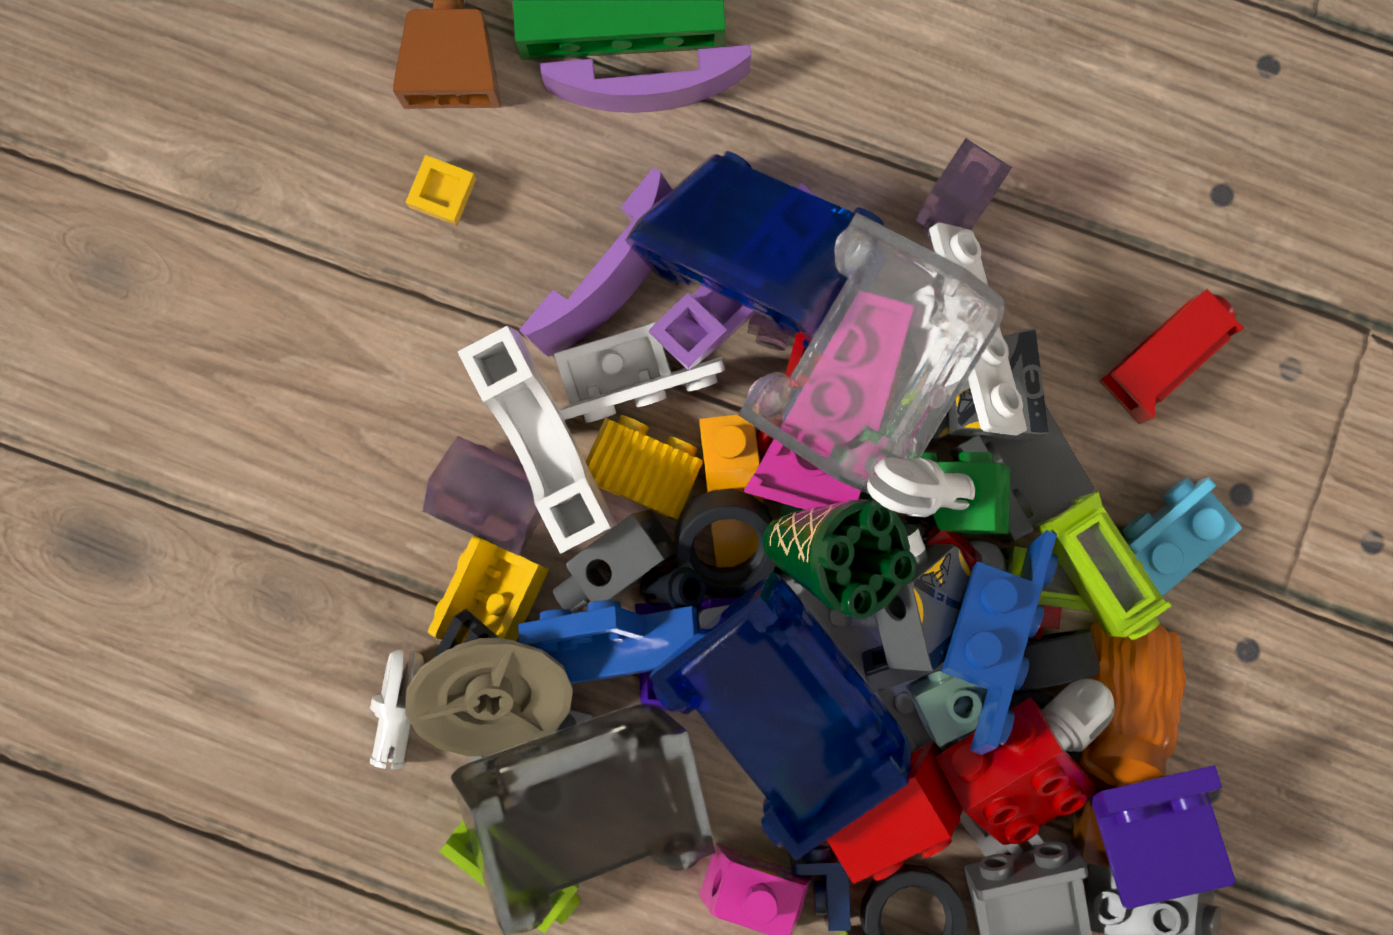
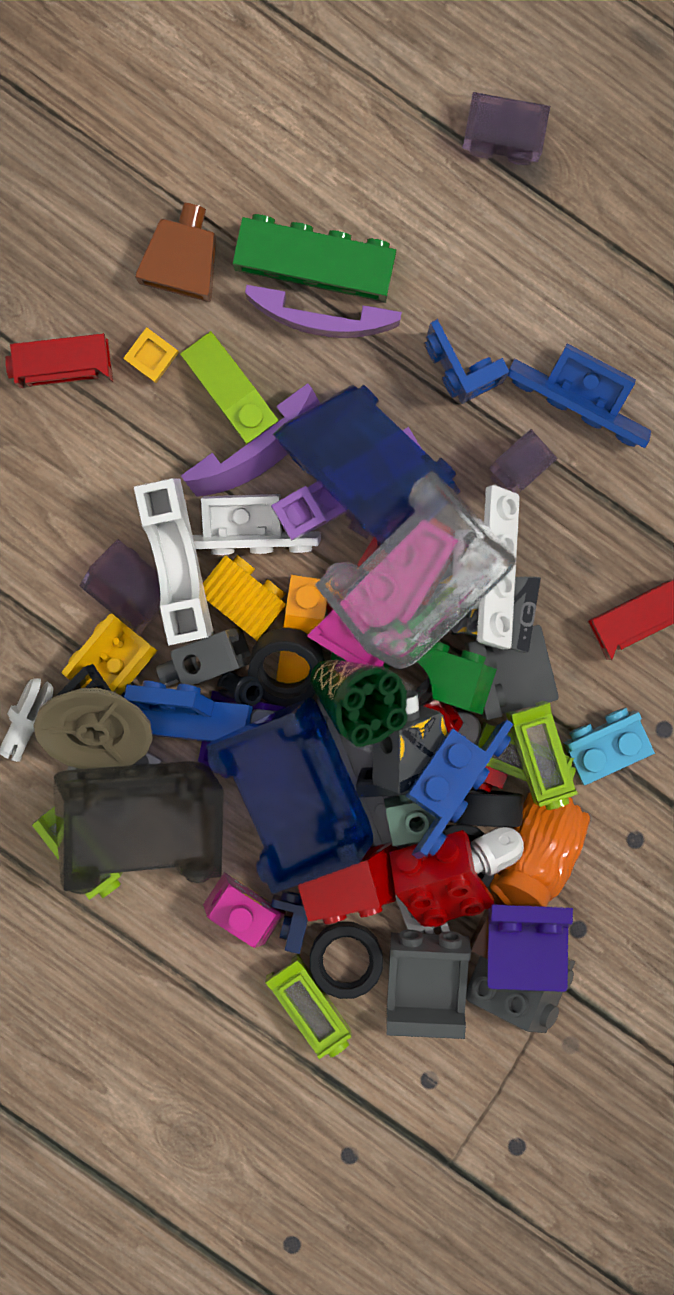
camera: 15 degrees right, 5 degrees up
white arm [867,457,975,517] -> none
none -> red window [5,333,113,388]
none -> lime slope [180,331,279,445]
none -> blue bracket [424,319,509,404]
none -> blue bracket [508,343,652,448]

